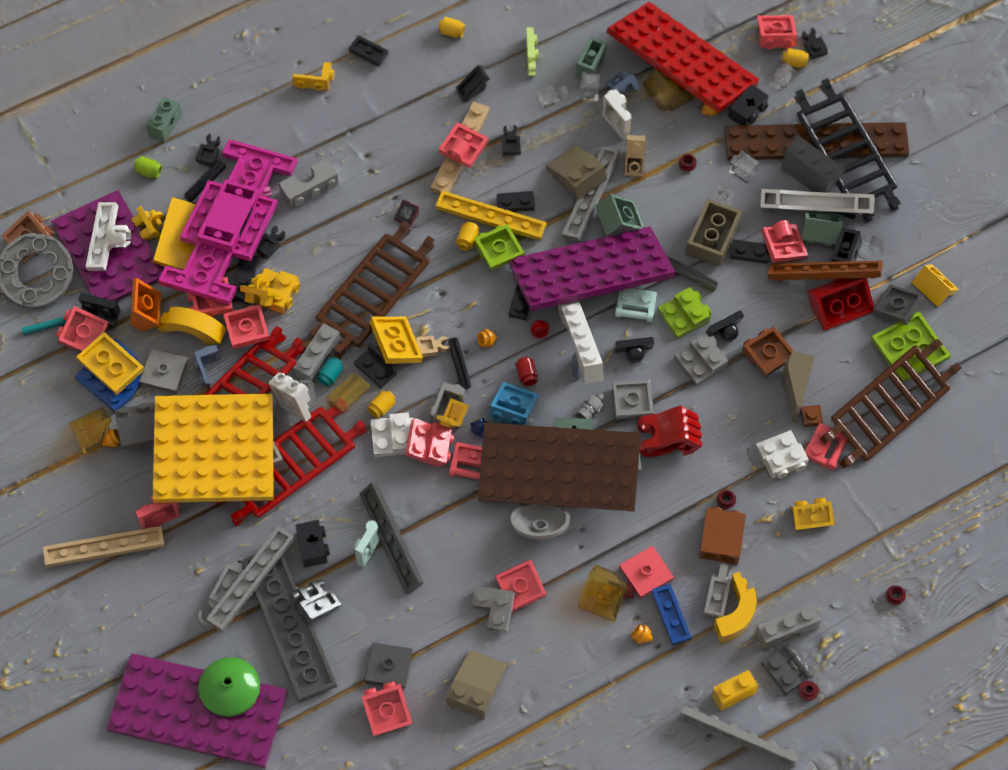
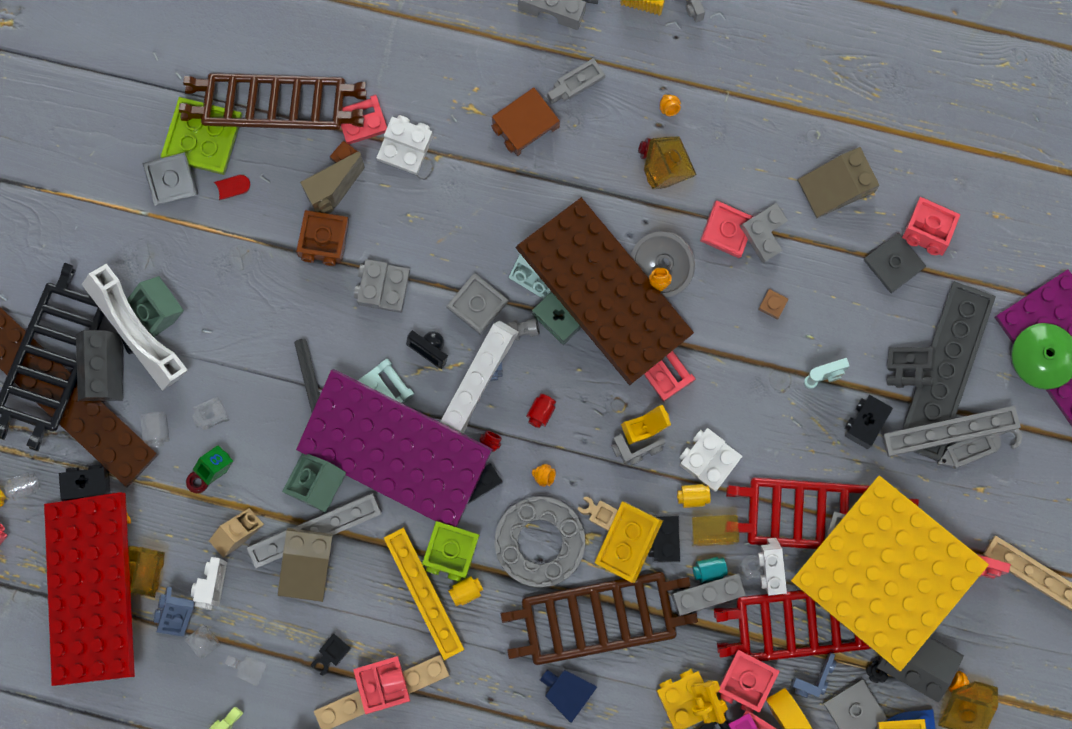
camera: 135 degrees left, 15 degrees up
dark grey plate [359,483,424,593] -> none
slope [394,200,419,227] -> none
coral plate [405,418,454,468] -> none
black axle [448,337,471,389] -> none
clear blue plate [470,418,488,438] -> none
dark azure plate [488,382,539,425] -> none
black plate [497,191,535,212] -> none
sand green brick [576,36,607,82] -> none
coral plate [619,546,674,599] -> none
red piece [636,406,702,457] -> none
blue plate [651,584,692,646] -> none
lime plate [657,287,711,339] -> none
dark tan brick [686,198,742,267] -> none
black tile [706,310,744,341] -> none
yellow arch [714,572,757,644] -> none
dark red plate [716,490,736,509] -> none
black plate [730,239,769,264] -> none
coral plate [761,220,808,263] -> none
dark orange plate [768,260,883,281] -> none
yellow bracket [790,498,835,530] -> none
red slope [807,278,874,331] -> none
black brick [831,228,862,262] -> none
yellow panel [912,264,959,306] -> none
none -> green brick [193,445,233,485]
none -> red piece [214,175,251,200]
none -> light grey plate [495,496,585,588]
none -> dark blue torso [540,669,597,723]
none -> light orange plate [649,268,672,291]
none -> medium nougat plate [758,289,788,320]

